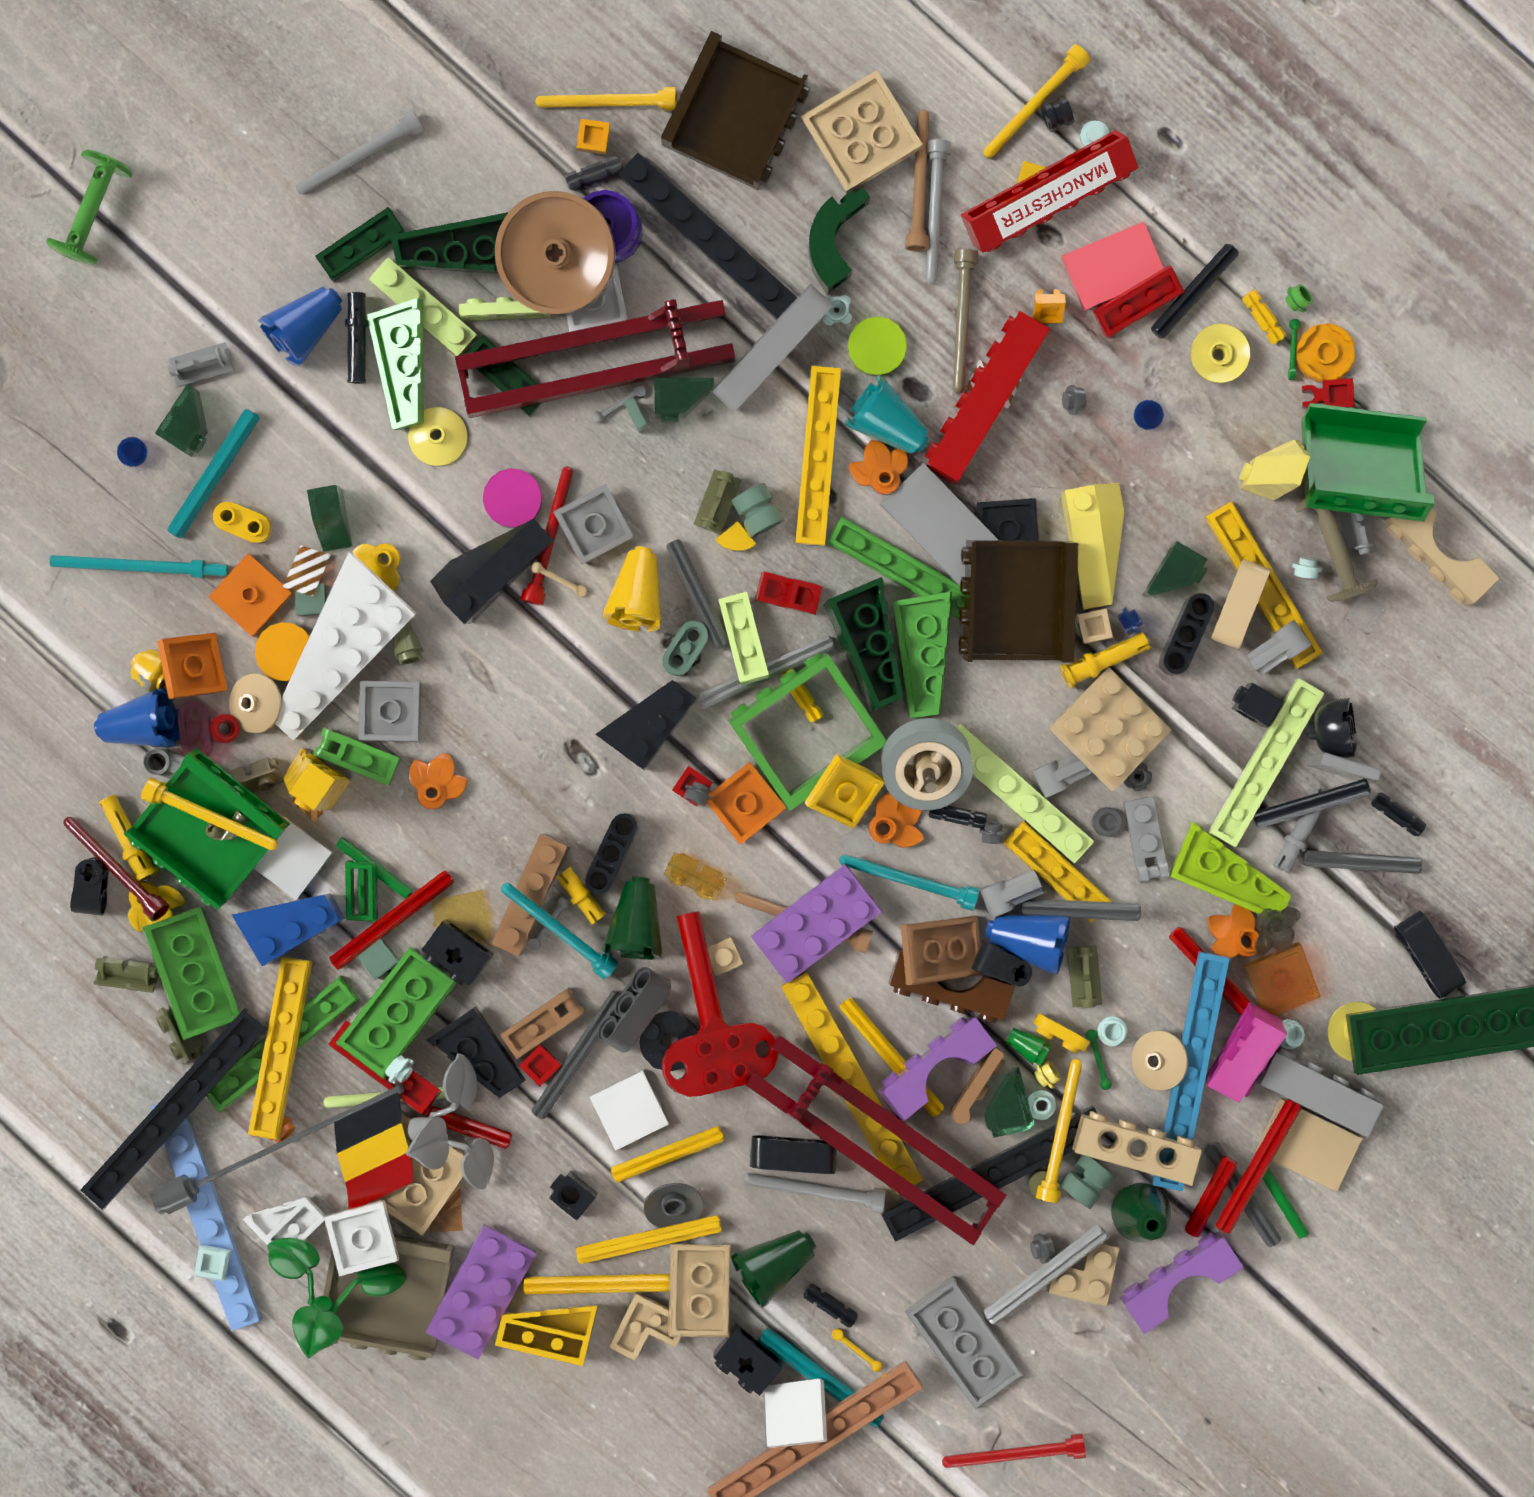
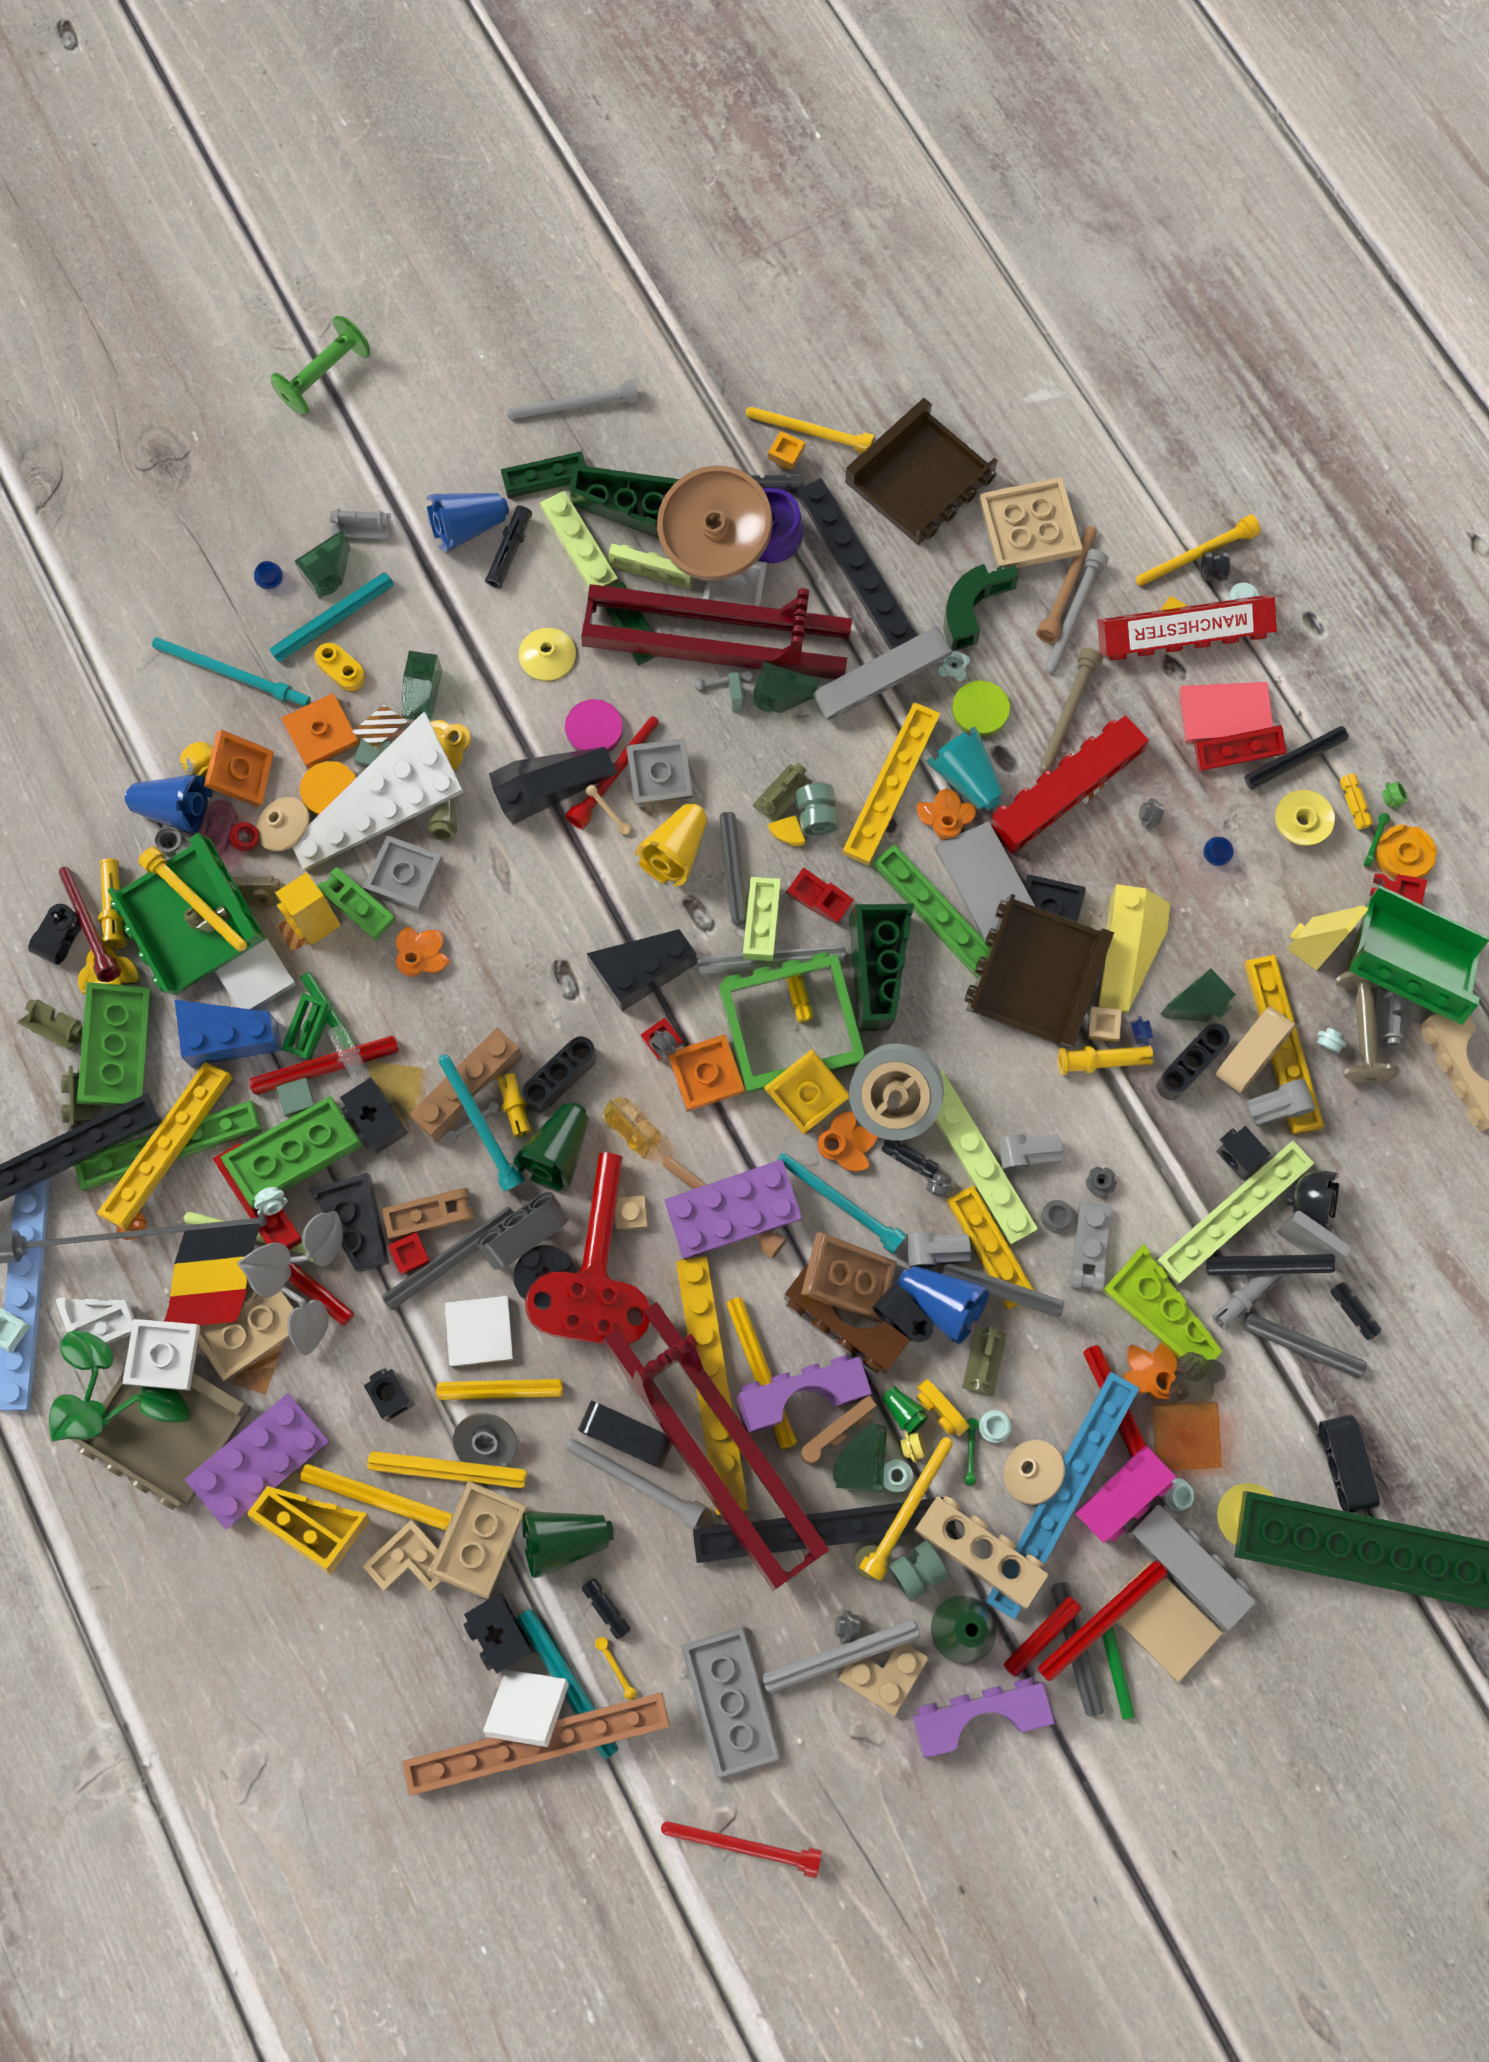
camera: 20 degrees right, 15 degrees down
wing [367,298,424,431] -> none
sand green plate [663,621,708,676] -> none
bright green wing [892,592,952,719] -> none
light orange tile [1032,289,1066,324] -> none
tan plate [1049,667,1171,792] -> none
none -> clear axle [327,1024,371,1085]

